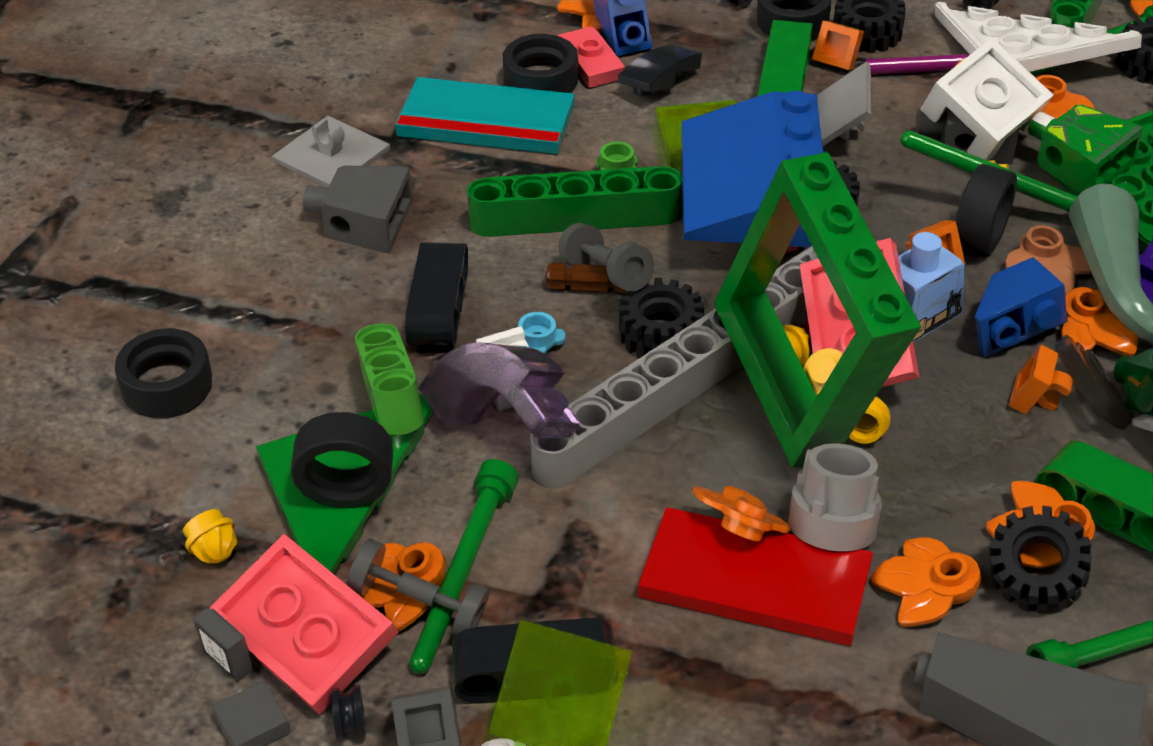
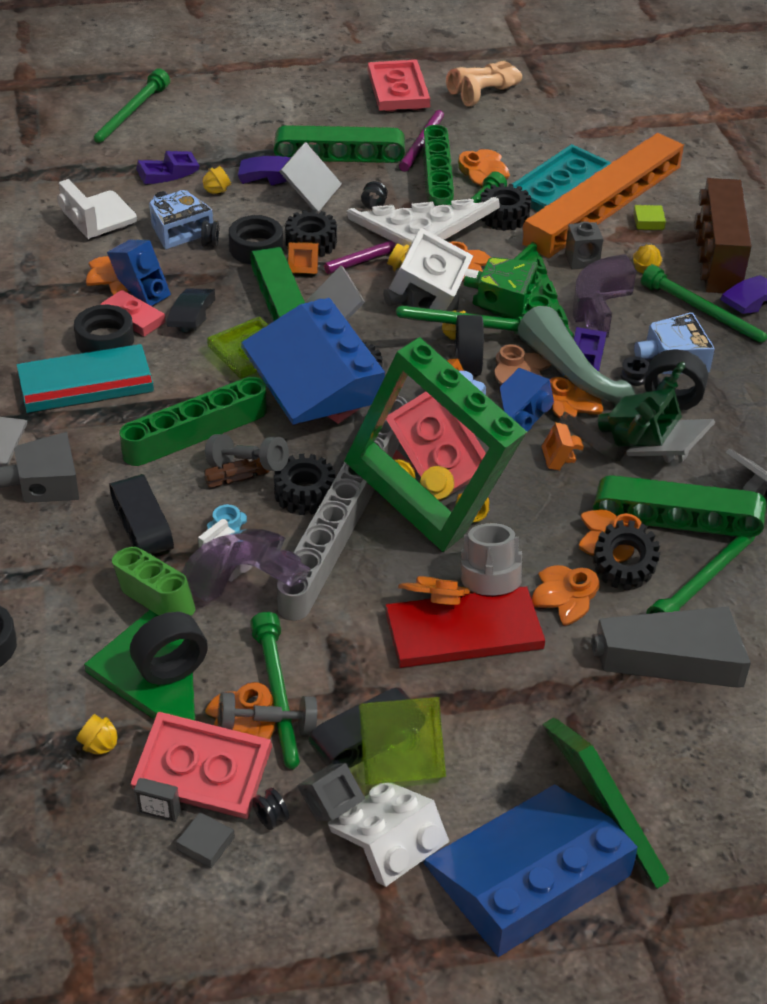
camera: 30 degrees left, 0 degrees up
bright green plate [596,141,638,170] -> none

